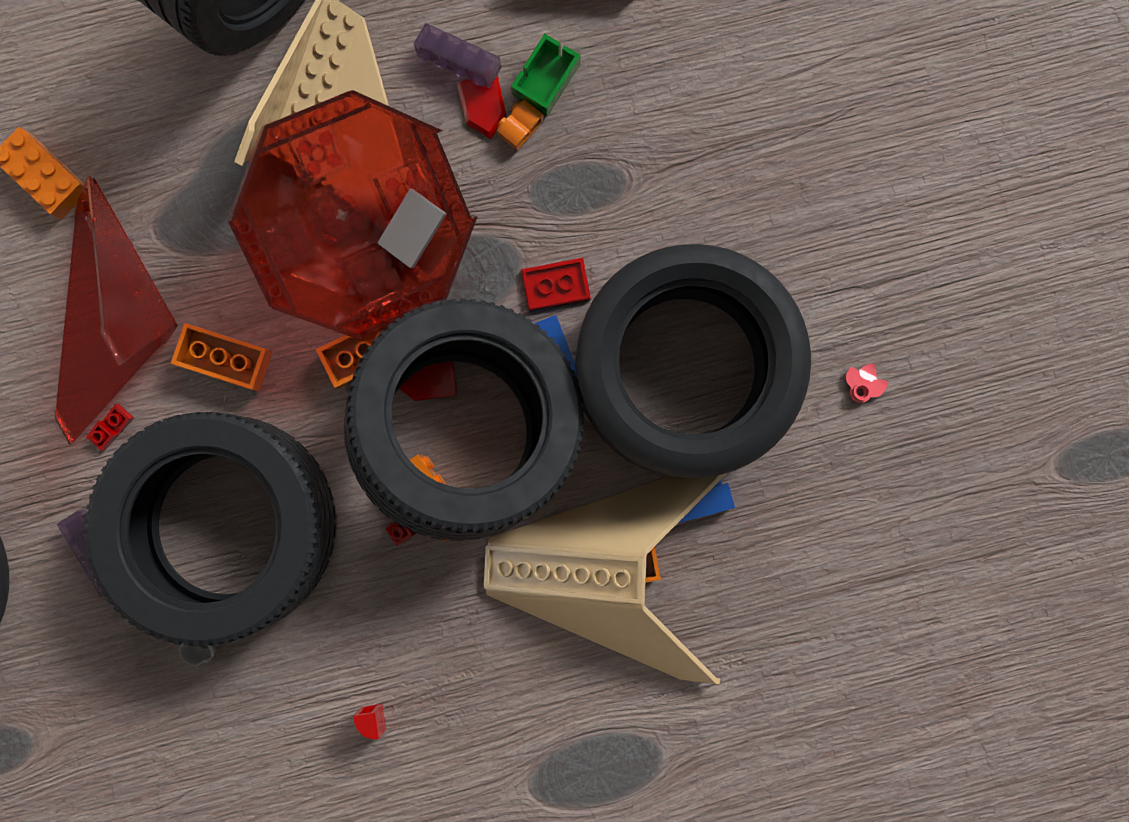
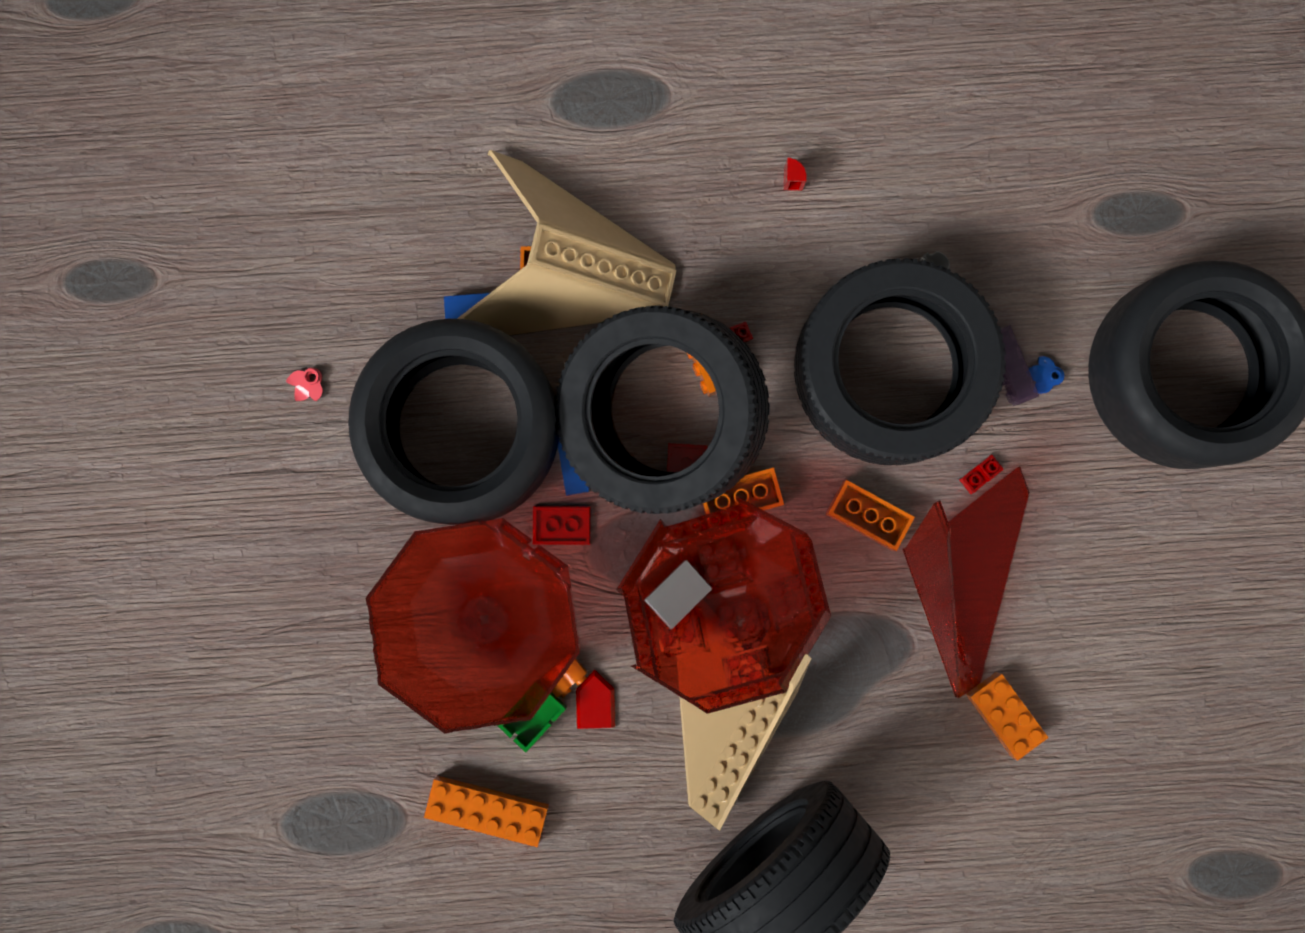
camera: 170 degrees left, 0 degrees up
clear purple brick [413,23,502,88] -> none
none -> clear red windscreen [366,518,581,734]
none -> blue plate [1025,356,1064,394]

